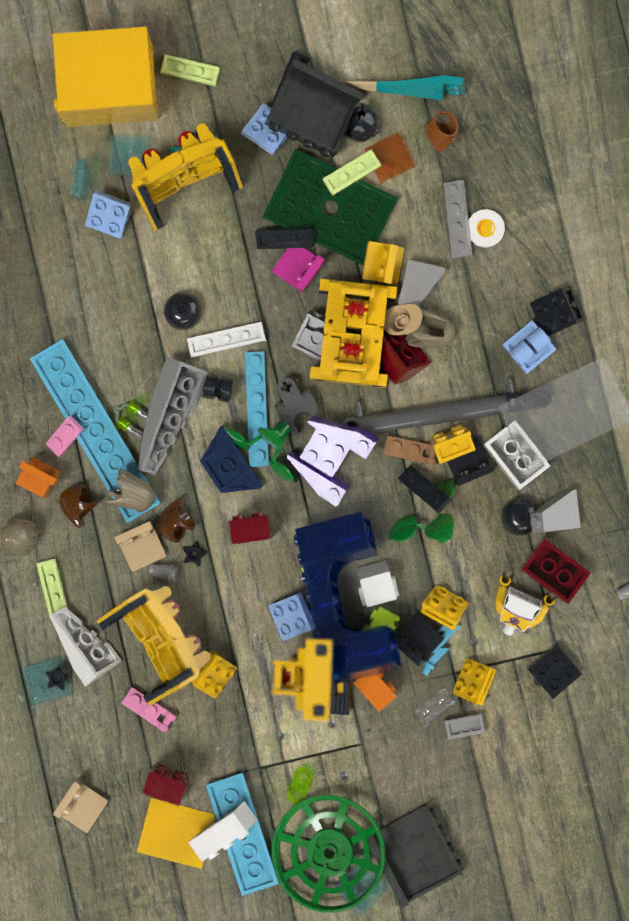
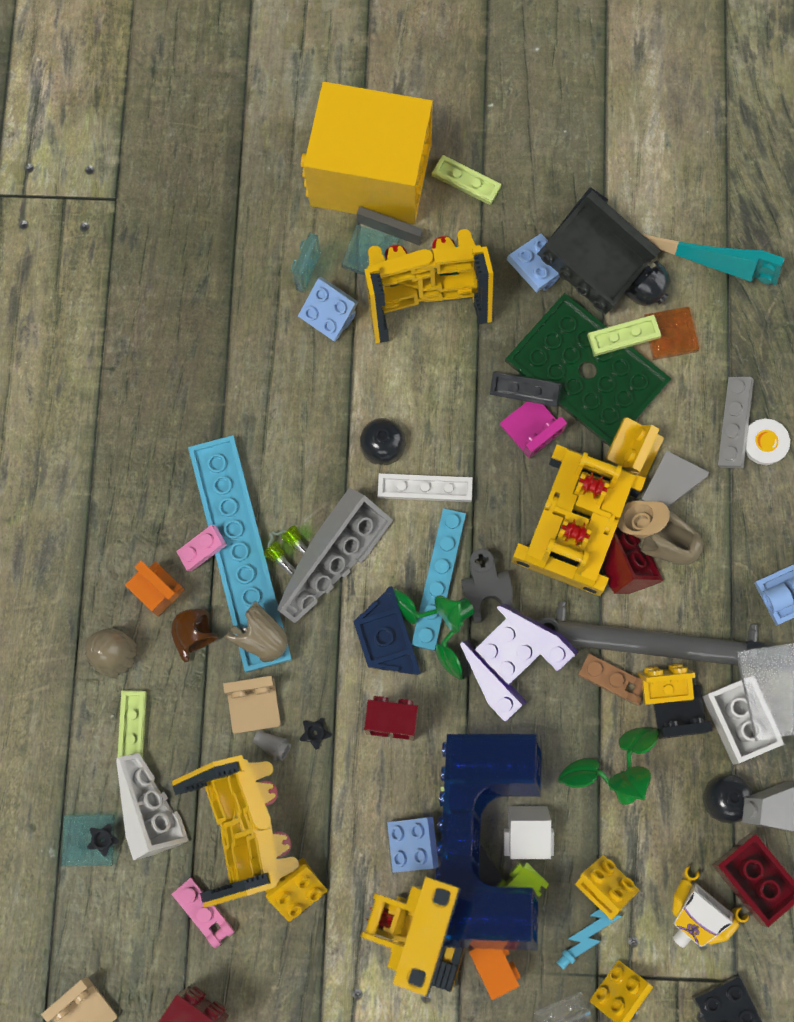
camera: 20 degrees right, 10 degrees down
reddish brown piece [157,498,195,543] -> none
black wheel [202,373,234,403] -> none
plate [292,309,333,362] -> none
black bracket [389,613,444,667] -> none
black plate [398,465,452,514] -> none
dark orange piece [425,110,458,152] -> none
none -> dark grey tile [357,207,423,246]

